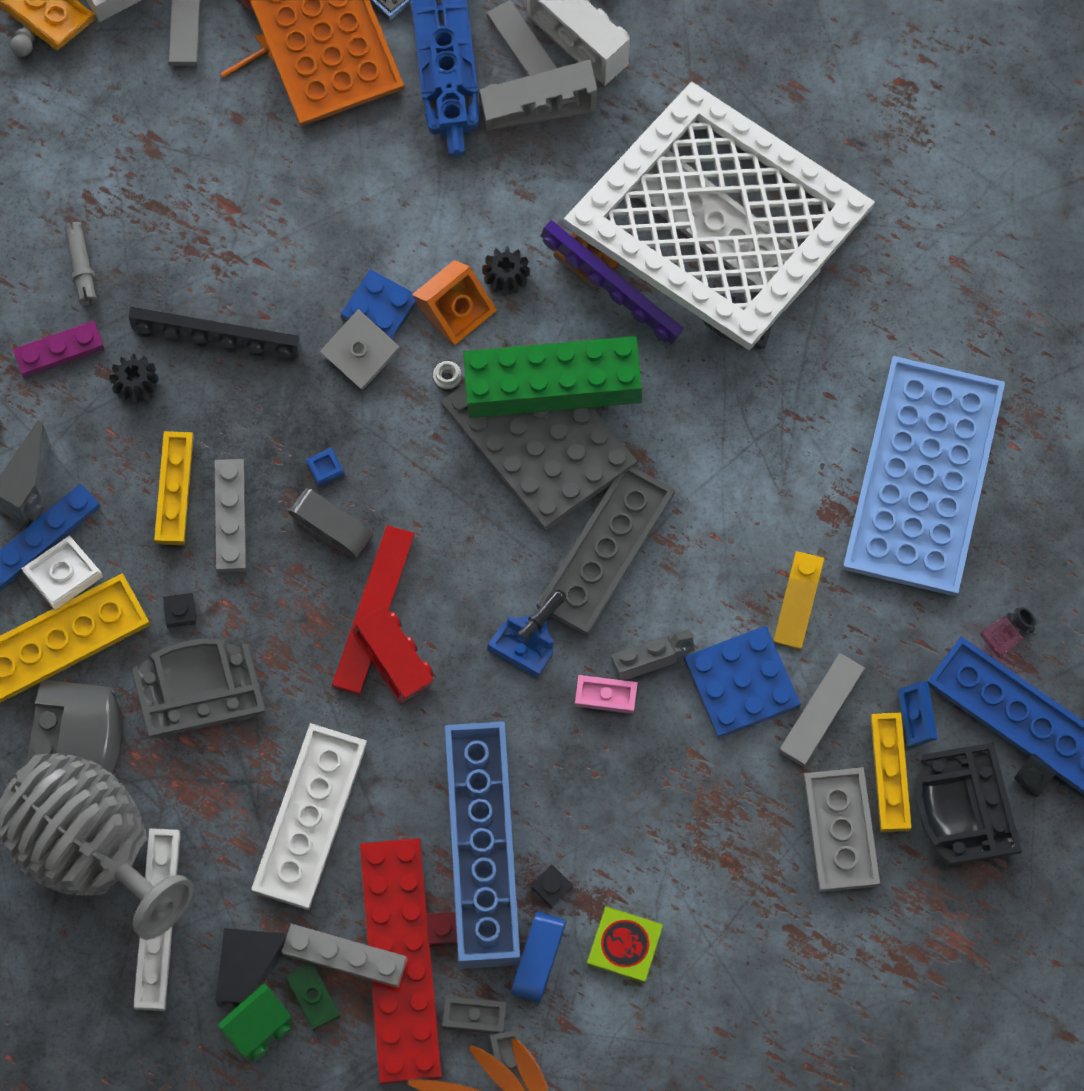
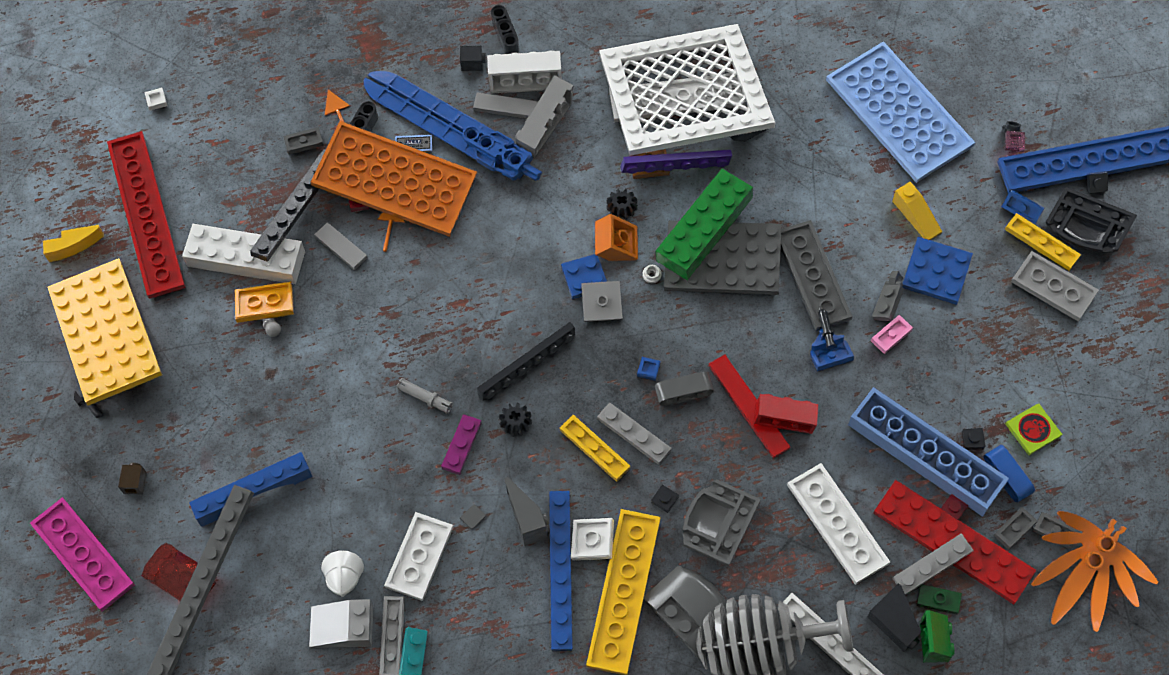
camera: 45 degrees left, 5 degrees down
light grey tile [779,653,865,767] -> none

